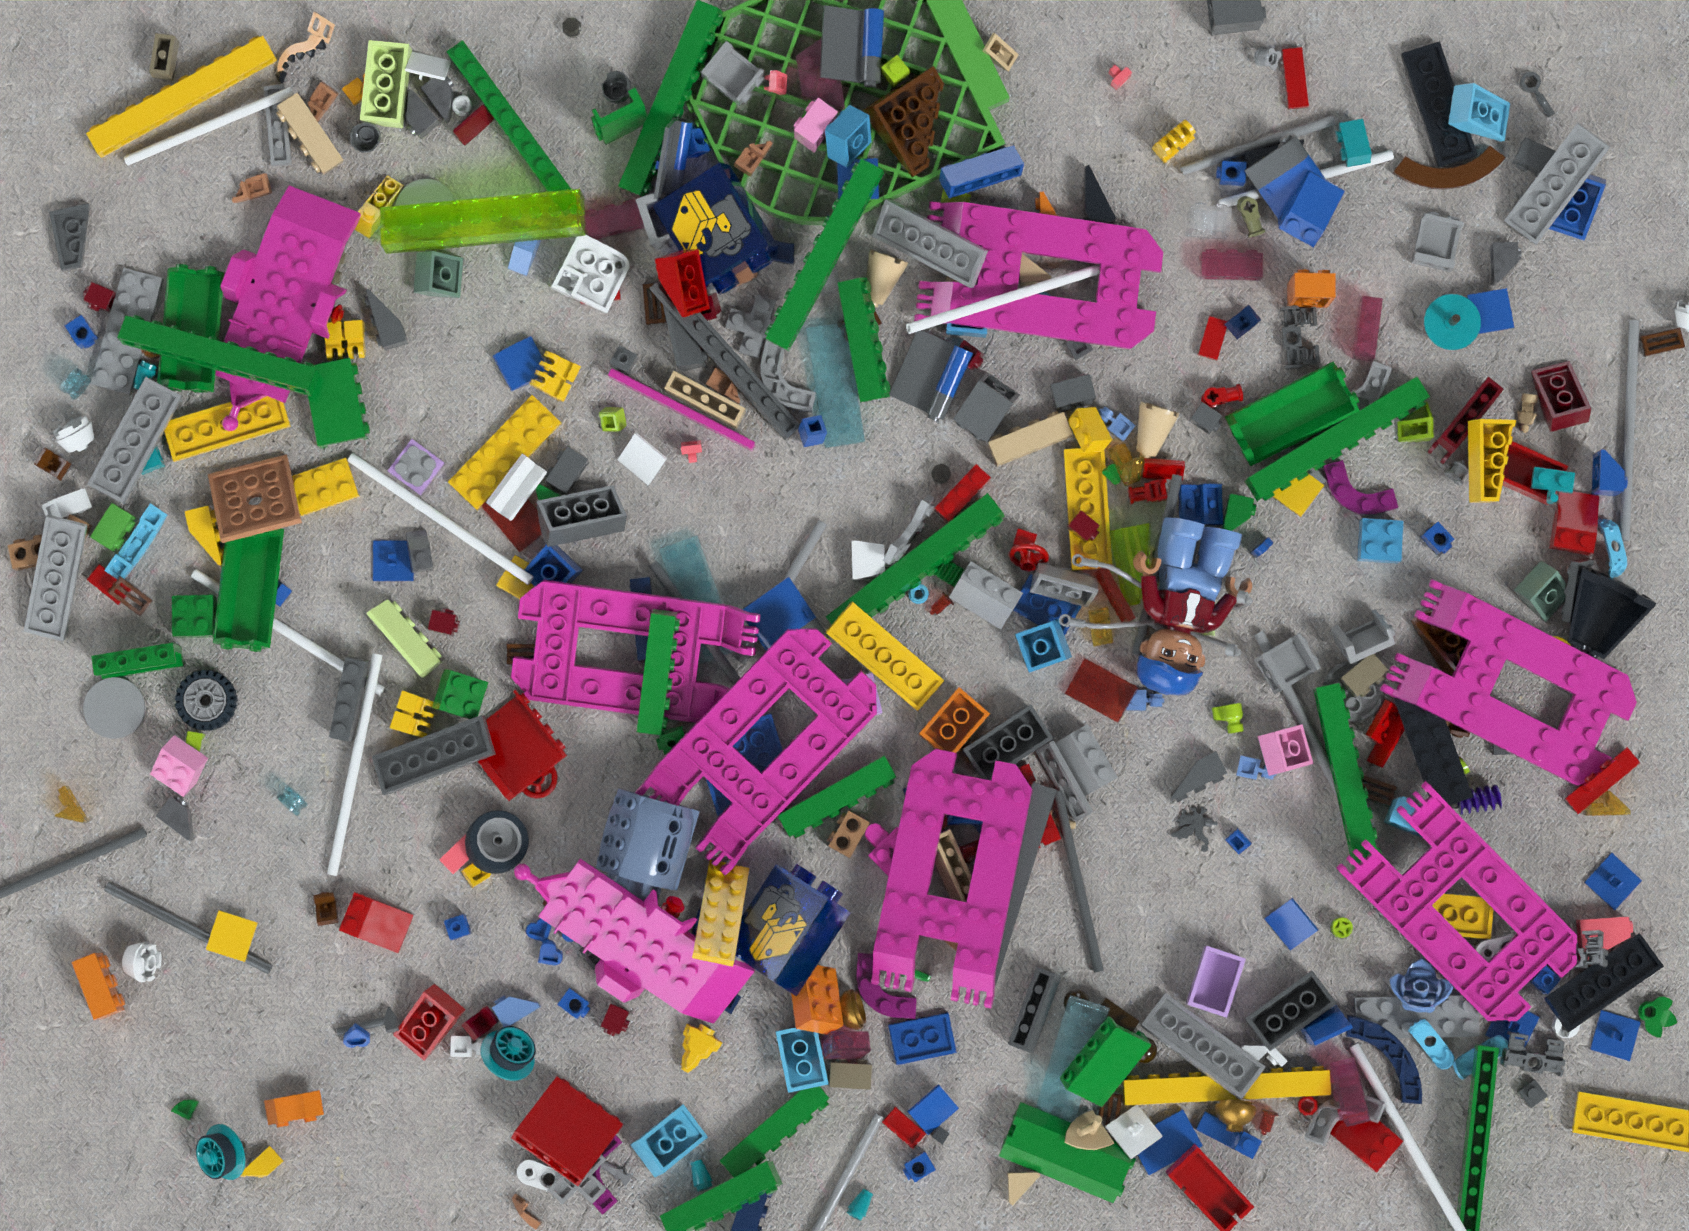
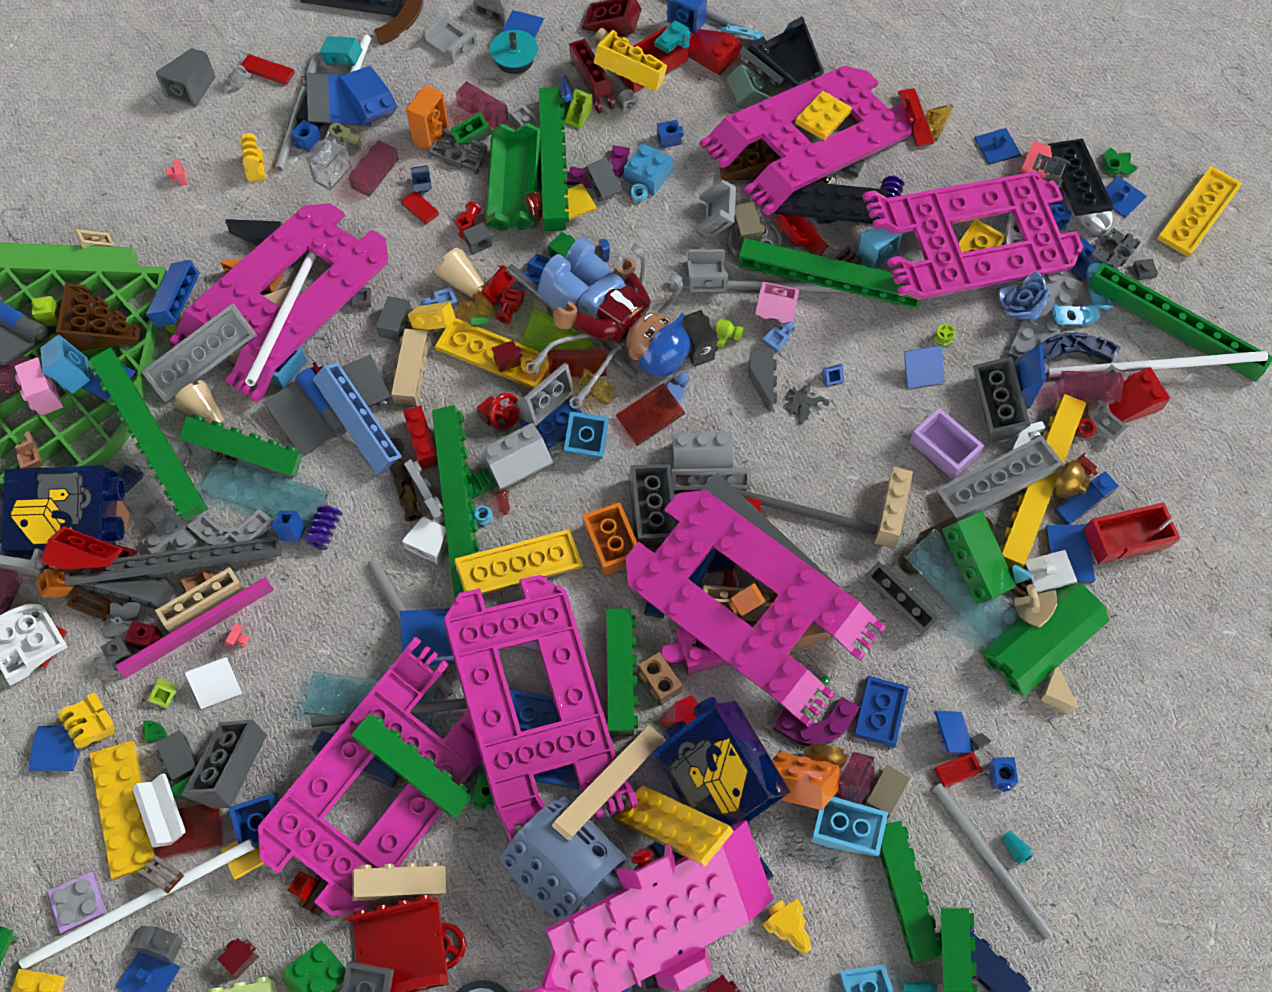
camera: 60 degrees left, 20 degrees down
none -> orange brick [36,569,73,597]
none -> light grey piece [104,602,140,641]
none -> dark red brick [125,621,162,650]
none -> tile [138,854,184,894]
none -> green tile [143,720,168,743]
none -> red tile [287,871,317,900]
none -> dark purple piece [304,505,343,550]
none -> medium blue brick [313,362,402,475]
none -> tan brick [352,862,446,901]
none -> dark brown piece [389,462,422,522]
none -> green slope [450,112,492,145]
none -> clear red cone [524,192,543,220]
none -> tan tile [552,725,665,841]
none -> blue axle [559,75,573,102]
none -> dark grey brick [583,157,622,201]
none -> medium azure plate [630,183,648,202]
none -> red slope [659,695,705,738]
none -> clear smoke brick [682,310,719,367]
none -> orange slope [729,583,766,617]
none -> yellow plate [795,91,852,141]
none -> tan brick [875,467,913,548]
none -> medium azure slope [1011,565,1033,584]

